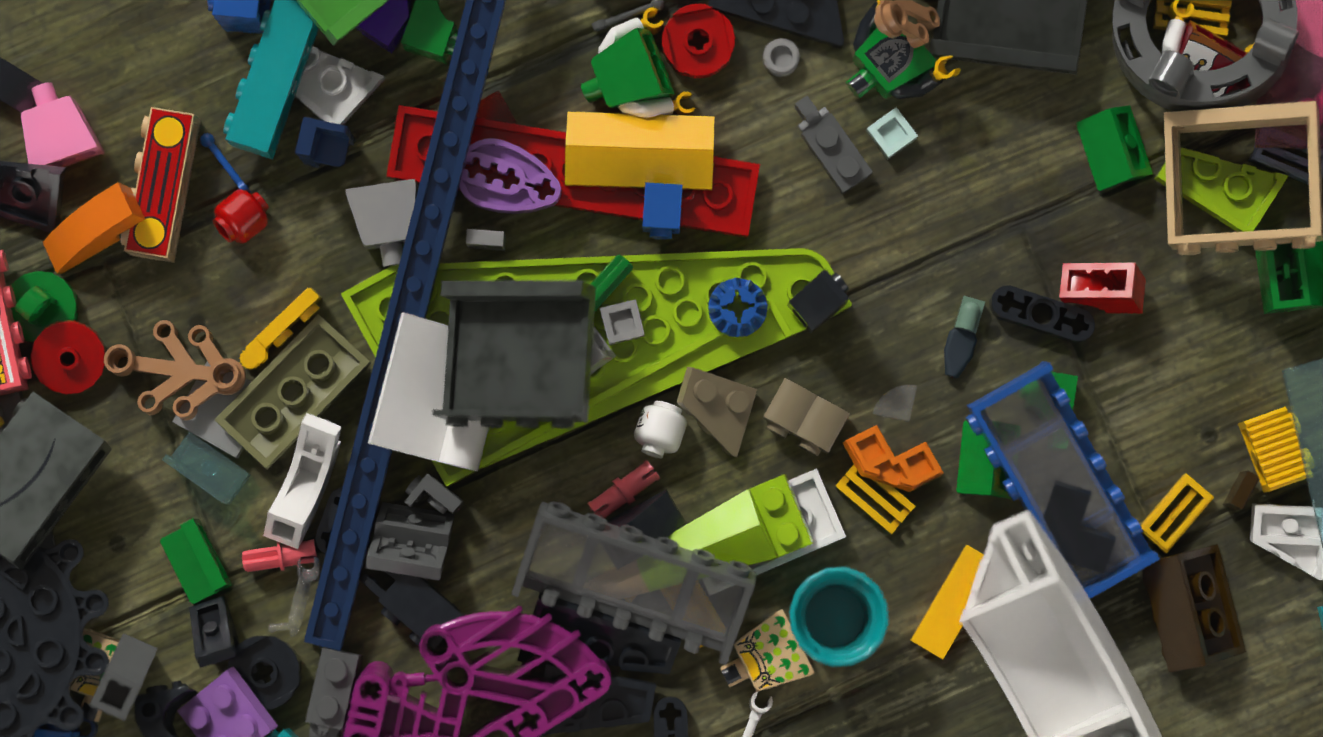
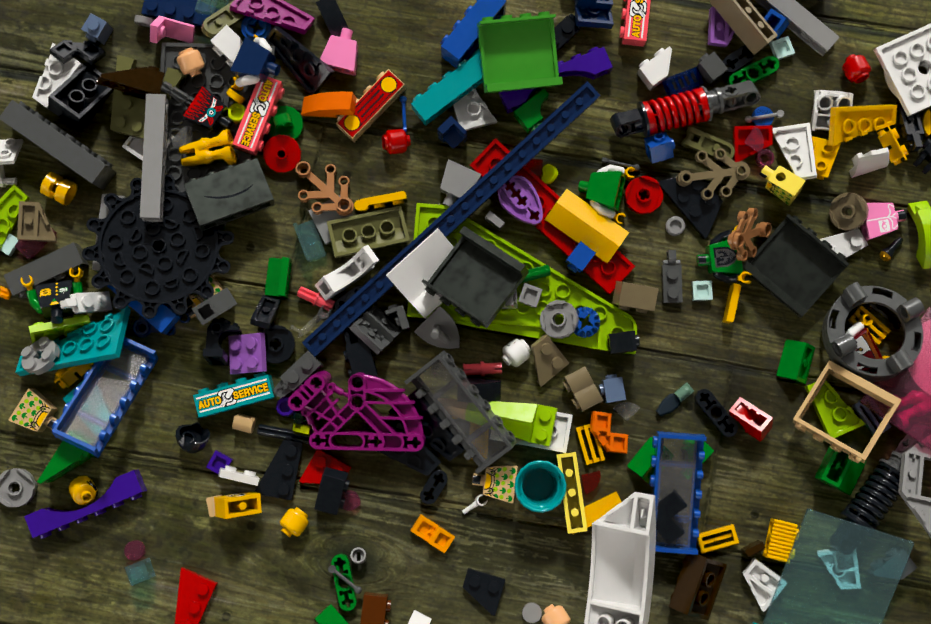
camera: 30 degrees right, 0 degrees up
none -> light grey shield [414,306,460,349]
none -> light grey tile [540,300,579,339]
none -> neon yellow piece [542,164,558,184]
none -> light yellow brick [557,452,588,534]
none -> clear red tile [581,471,601,494]
none -> sand blue brick [599,374,626,403]
none -> dark tan brick [612,281,659,313]
none -> yellow tile [722,283,741,324]

